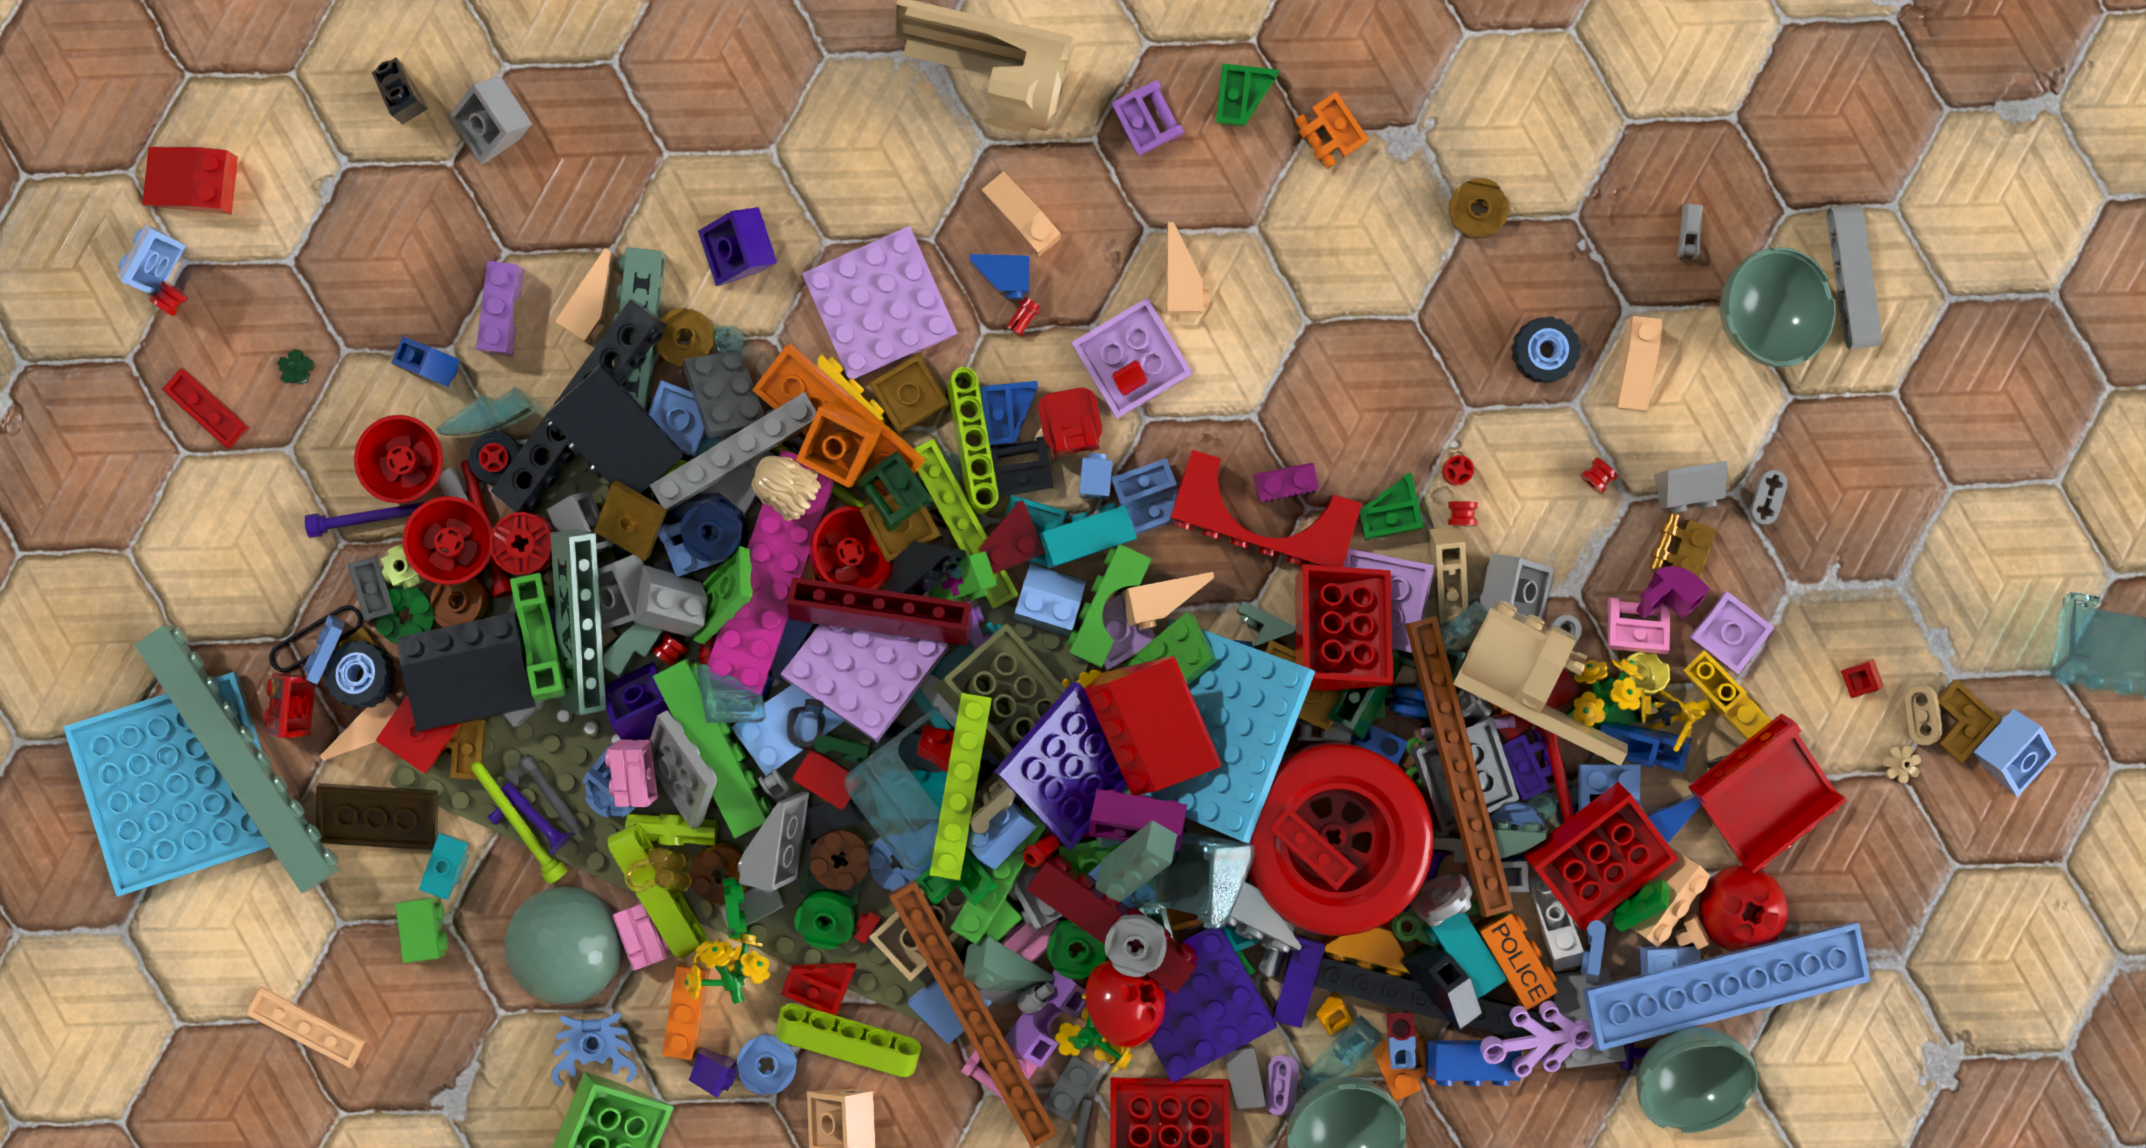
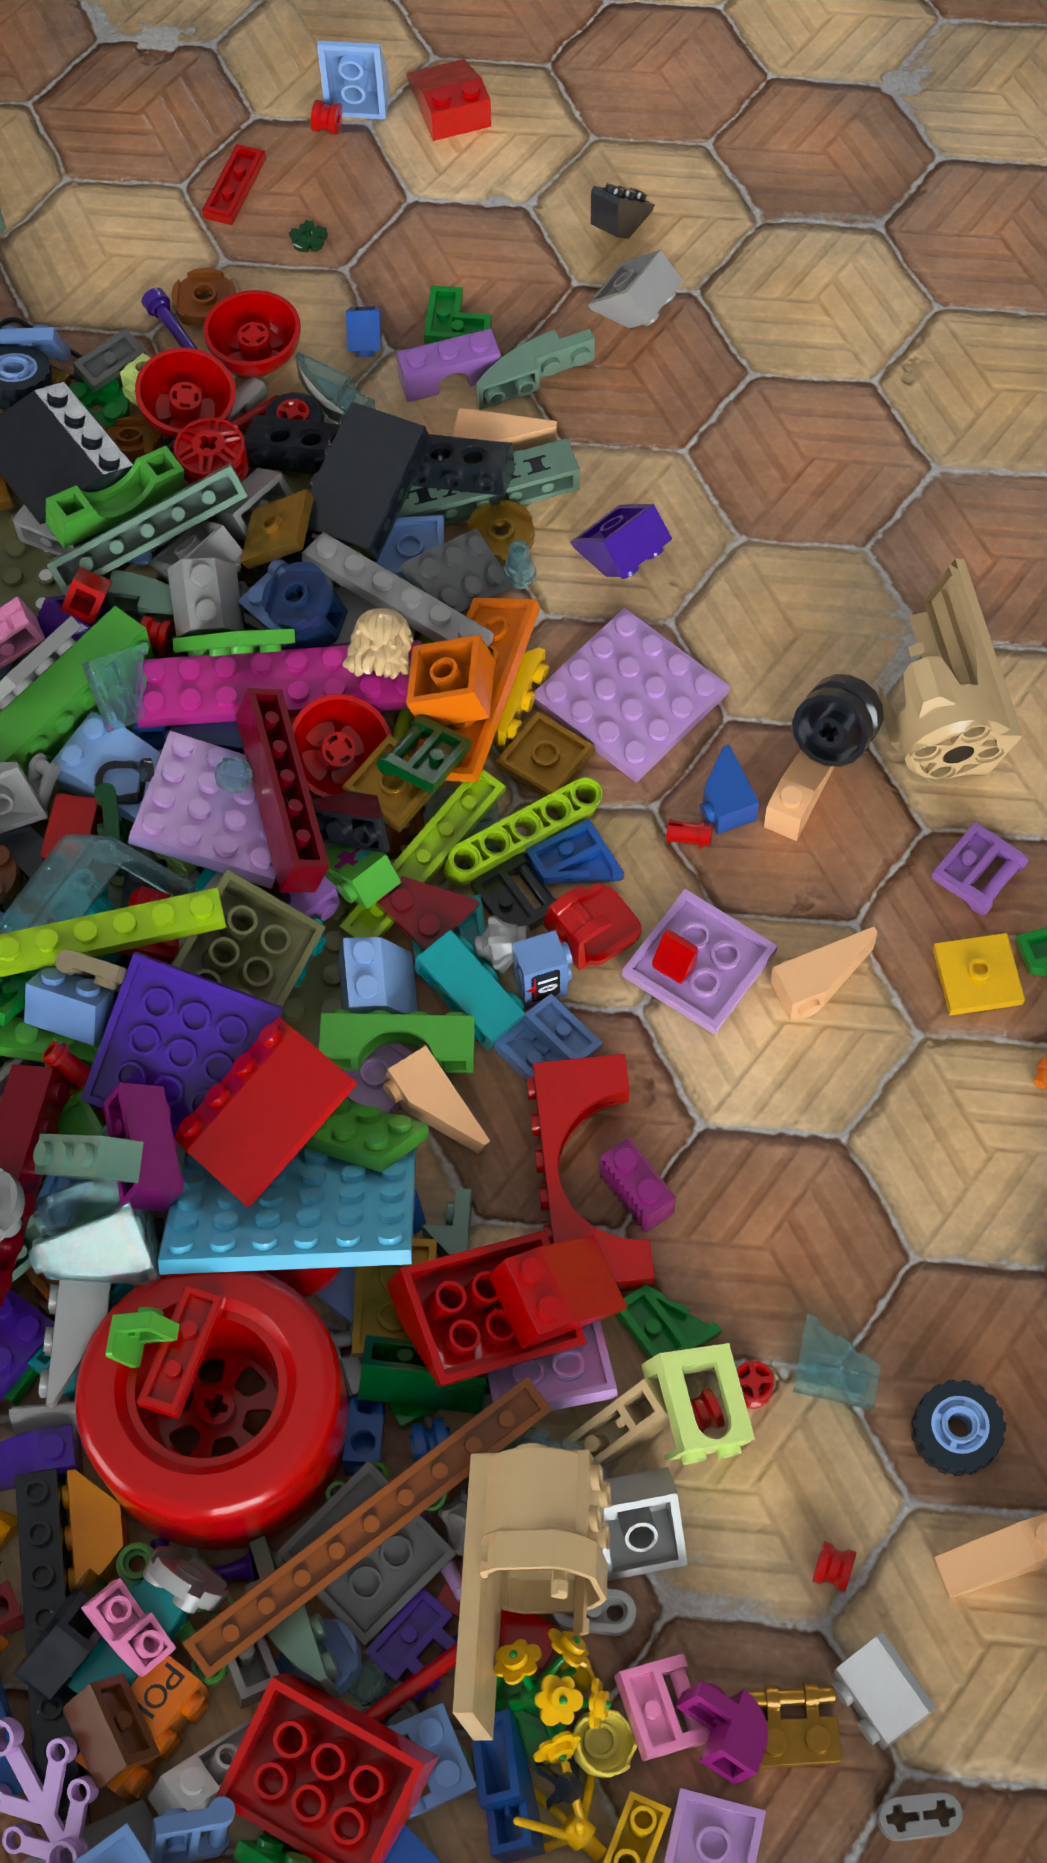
camera: 70 degrees right, 25 degrees down
none -> red brick [60,567,113,625]
none -> reddish brown panel [63,1673,160,1789]
none -> bright pink slope [81,1578,176,1677]
none -> bright green bracket [106,1307,180,1368]
none -> dark orange plate [172,268,236,326]
none -> clear light blue tile [214,757,253,793]
none -> green plate [424,286,492,344]
none -> light grey rock [475,916,531,973]
none -> sand green slope [476,329,595,410]
none -> red slope [489,1235,628,1350]
none -> yellowish green panel [641,1343,755,1465]
none -> black wheel [792,674,884,767]
none -> clear light blue wing [792,1314,881,1410]
none -> yellow plate [932,933,1025,1016]

